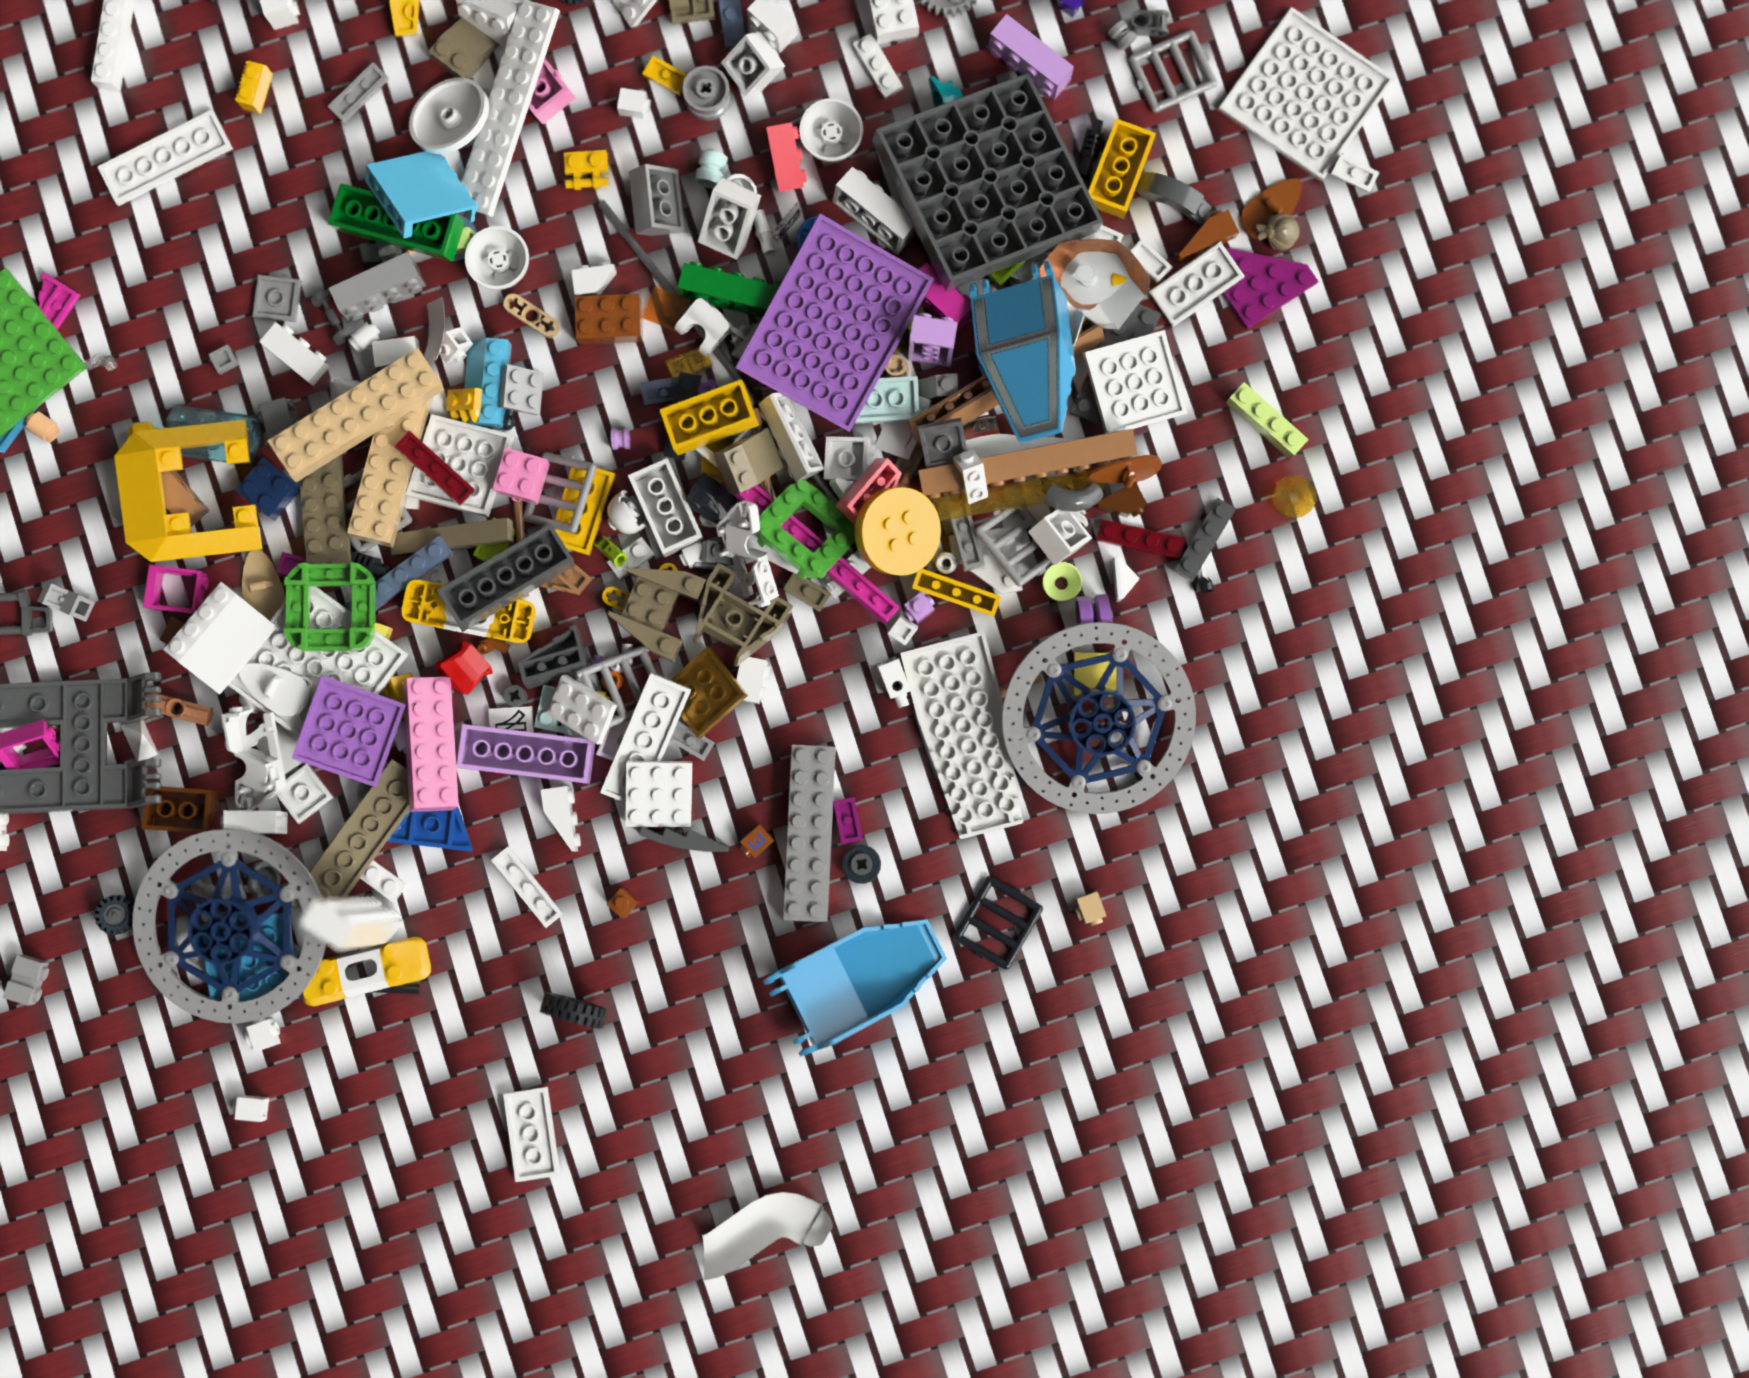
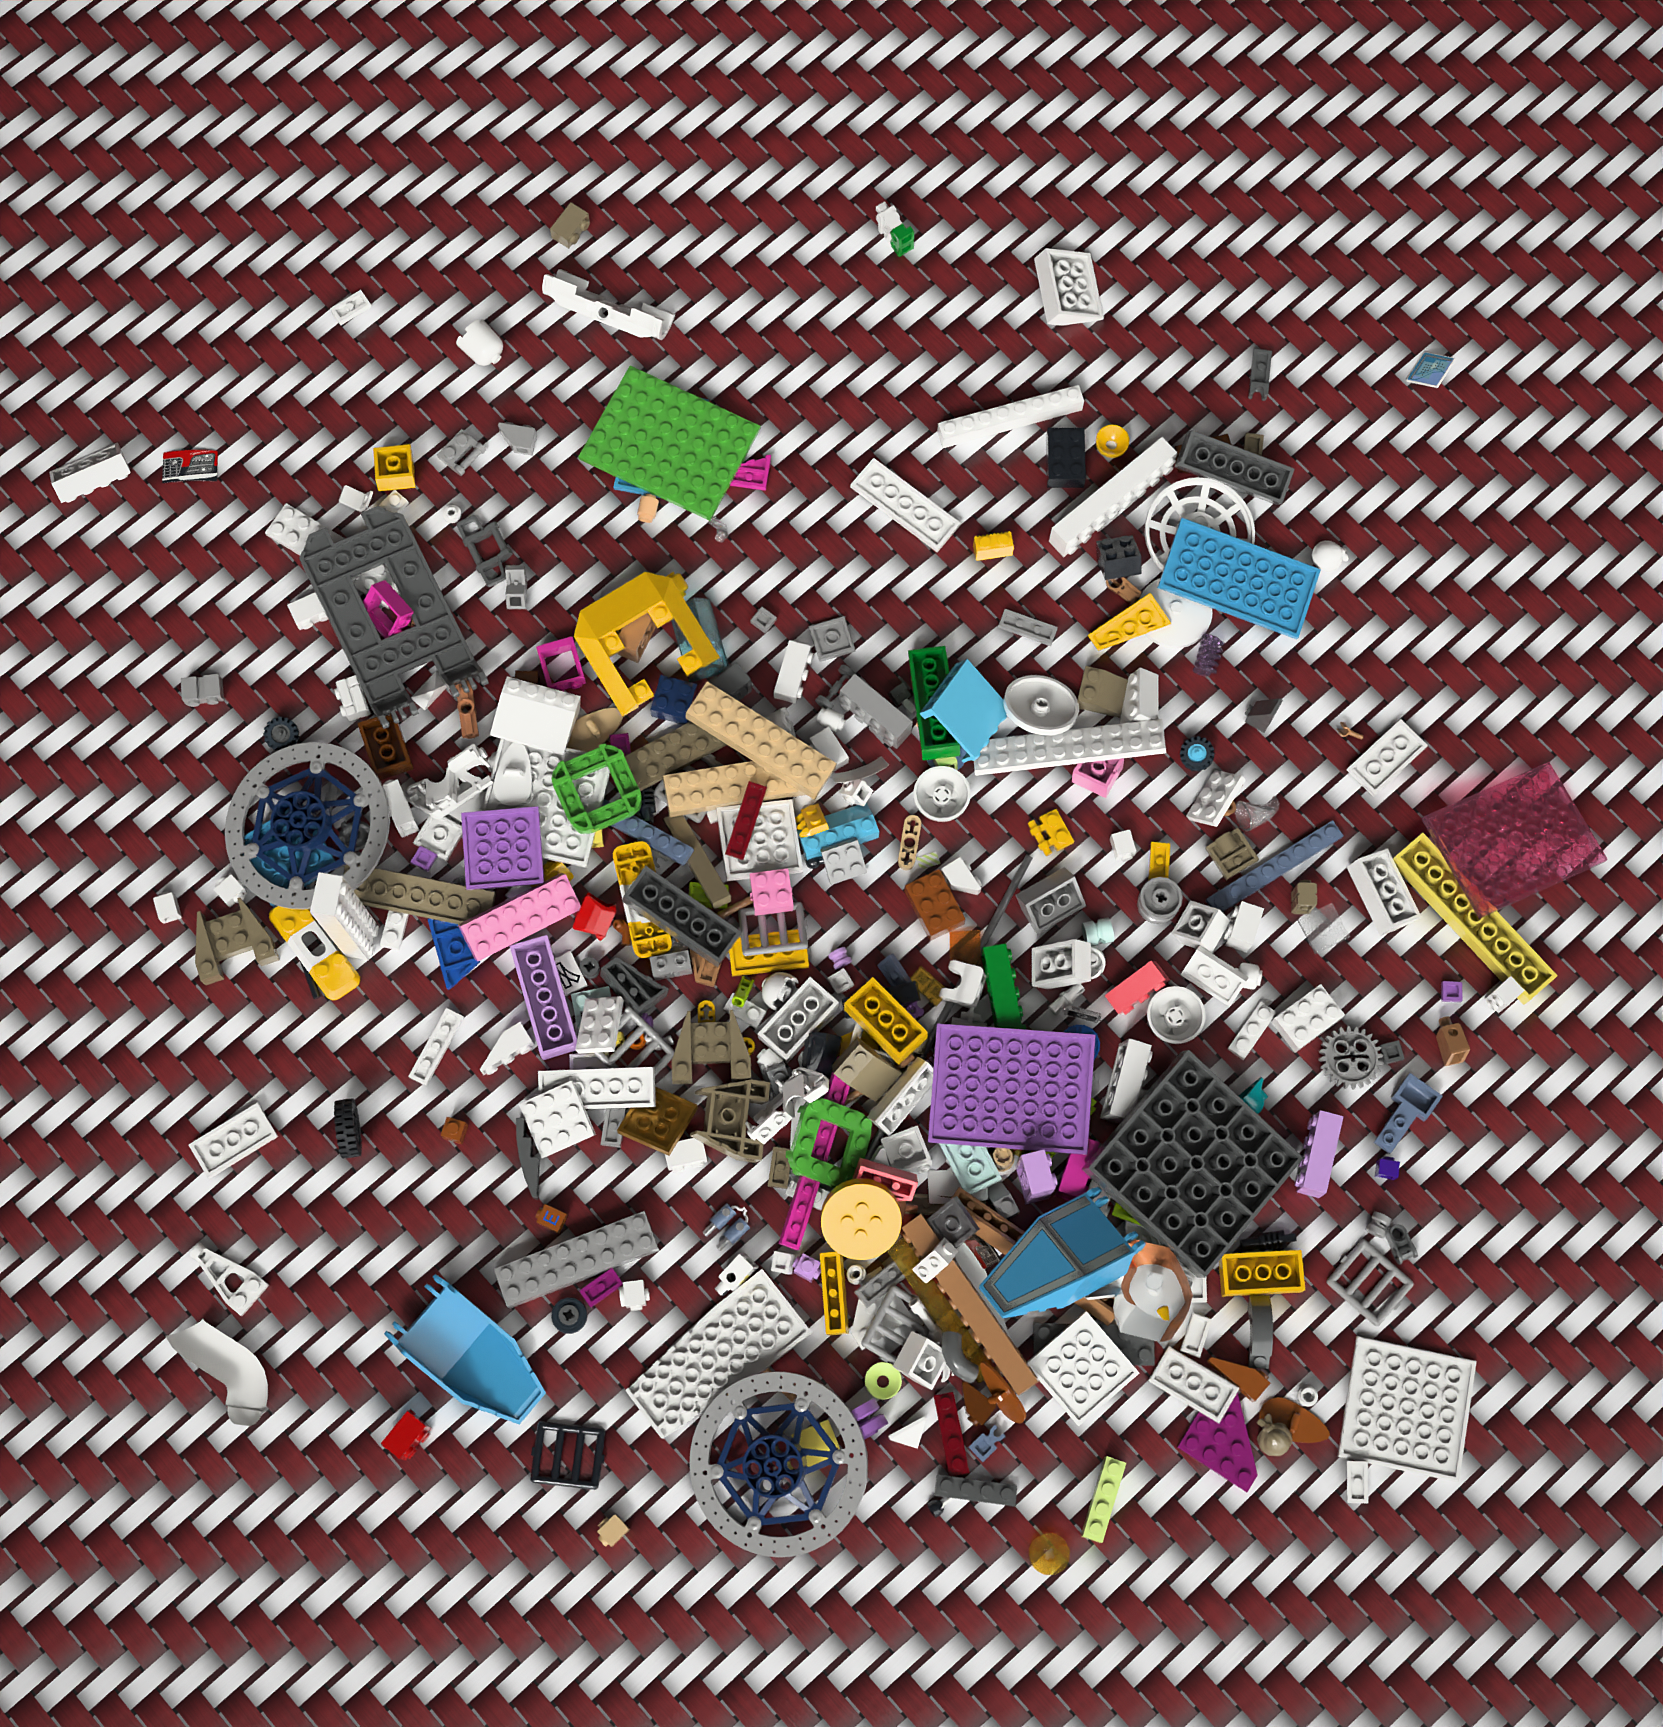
camera: 65 degrees right, 10 degrees down
none -> white plate [190,1243,269,1316]
none -> dark tan wedge [195,898,280,985]
none -> white brick [334,675,371,721]
none -> red brick [381,1409,431,1460]
none -> medium lavender plate [411,846,438,872]
none -> white brick [619,1280,650,1311]
none -> light grey brick [650,950,693,981]
none -> sand blue piece [703,1203,750,1251]
none -> white plate [827,968,854,996]
none -> white bar [909,1298,943,1342]
none -> sticker [916,851,940,870]
none -> sand blue plate [968,1425,1005,1462]
none -> white plate [1181,946,1249,1007]
none -> white head [1235,963,1263,990]
none -> white plate [1297,1386,1318,1407]

